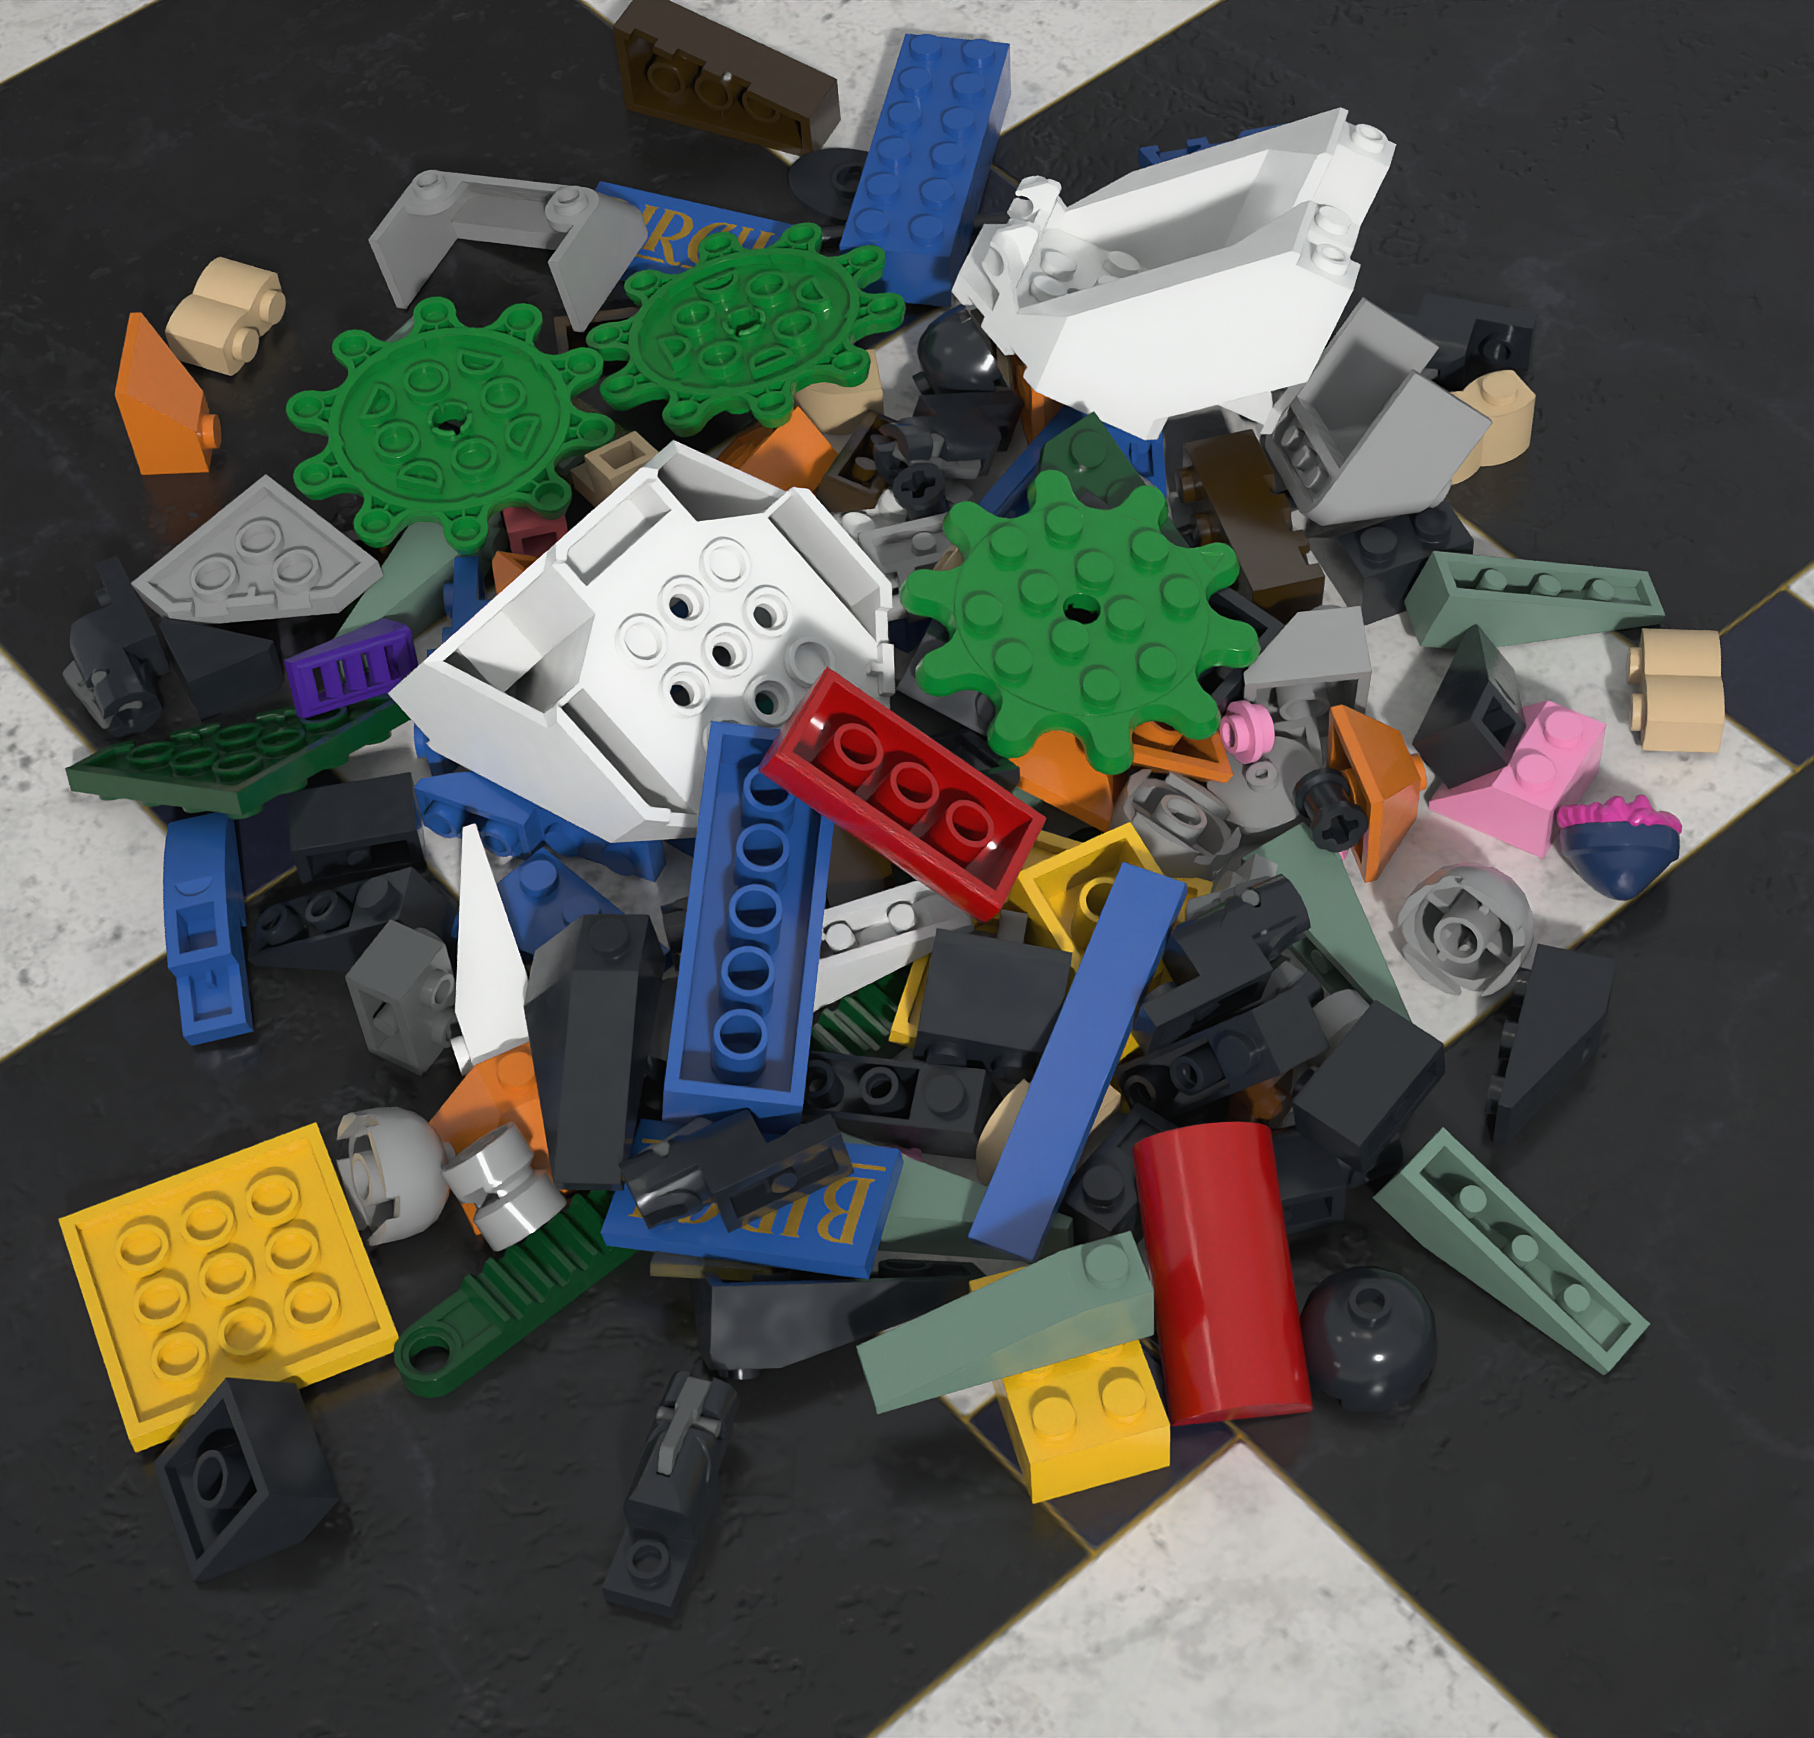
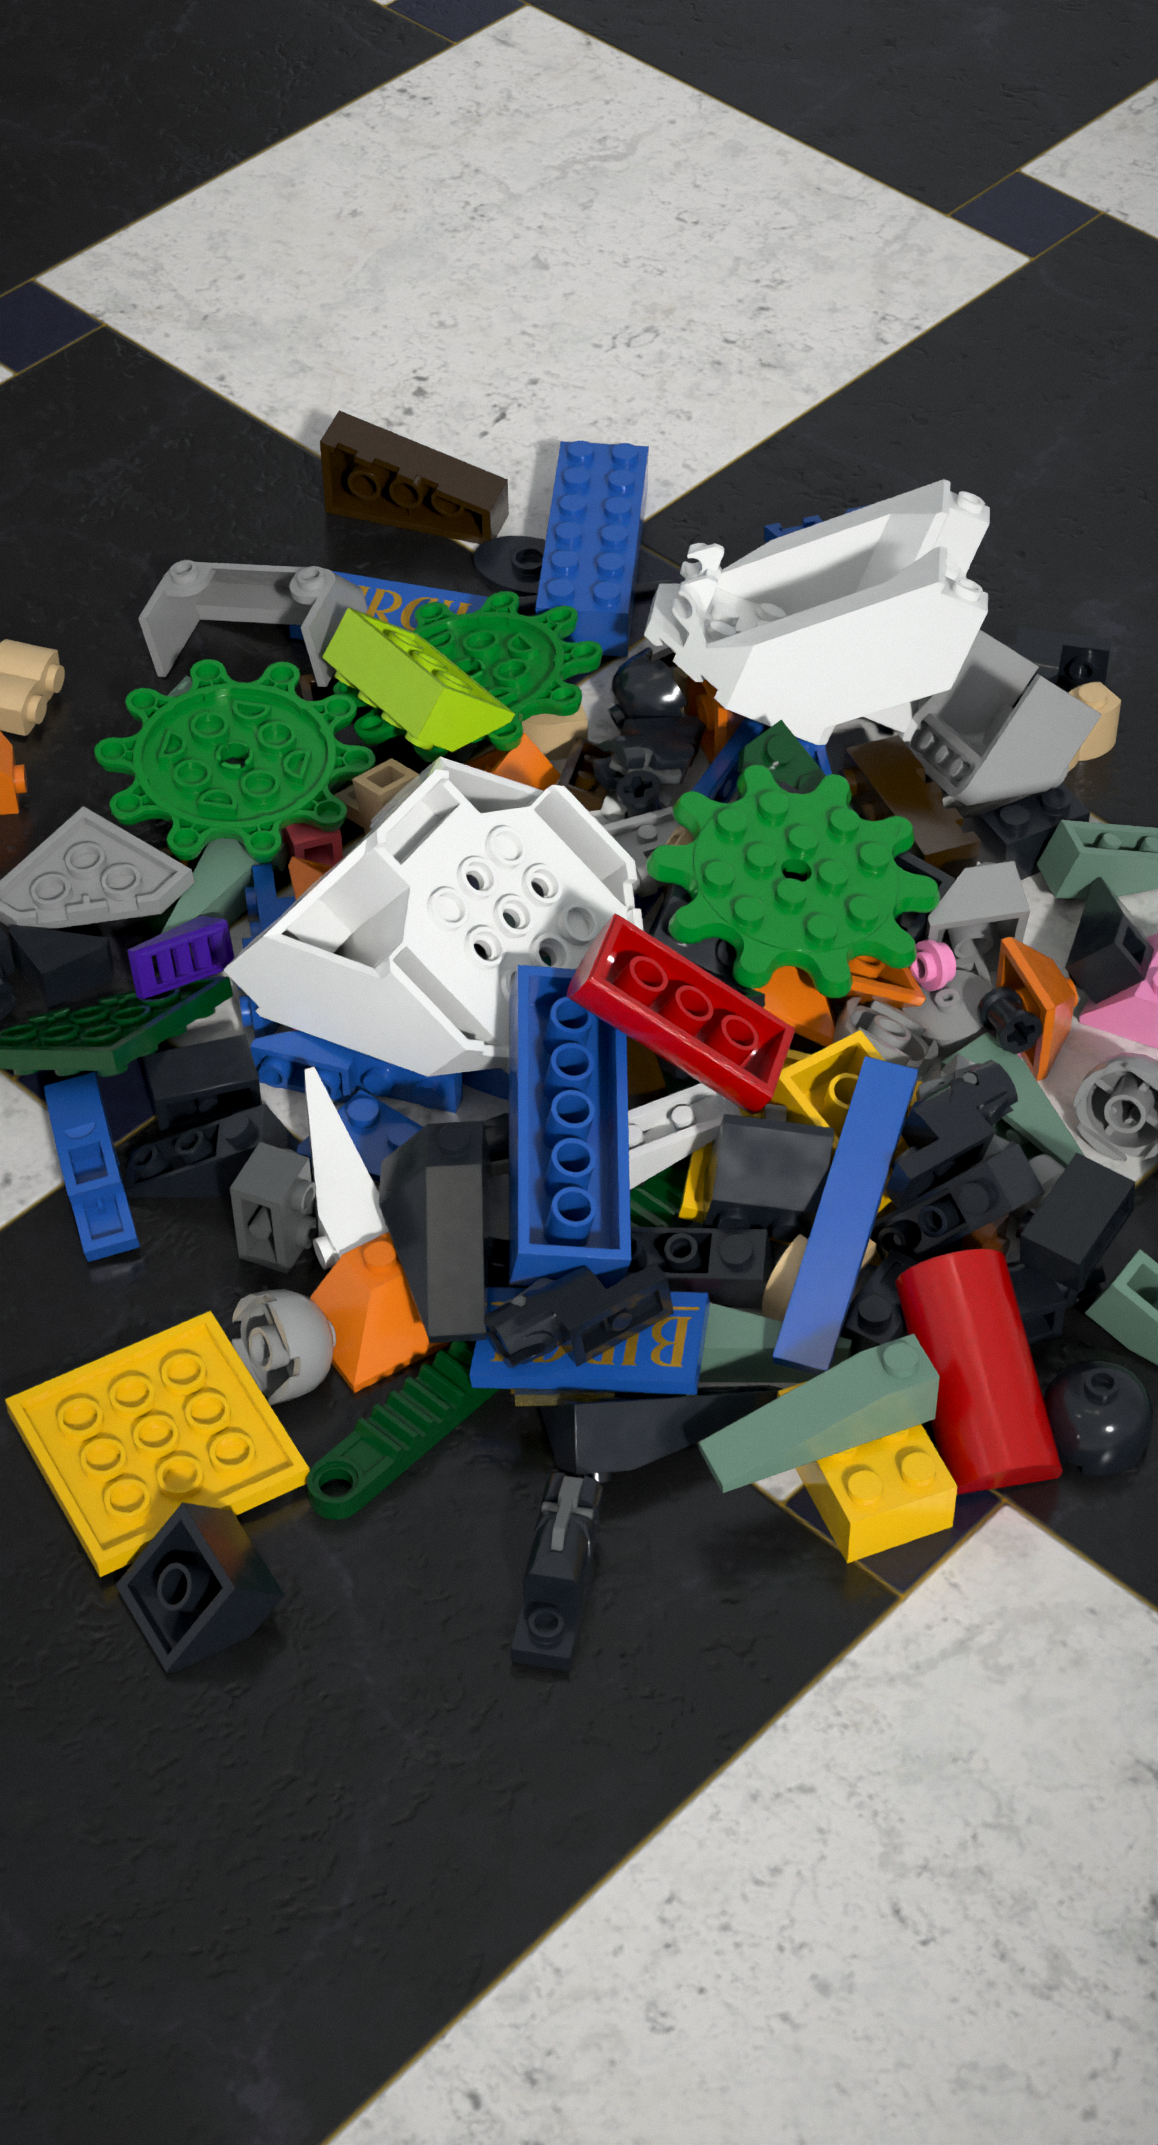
camera: 10 degrees left, 5 degrees down
light grey wheel [440,1121,567,1251] -> none
none -> lime slope [322,607,515,752]

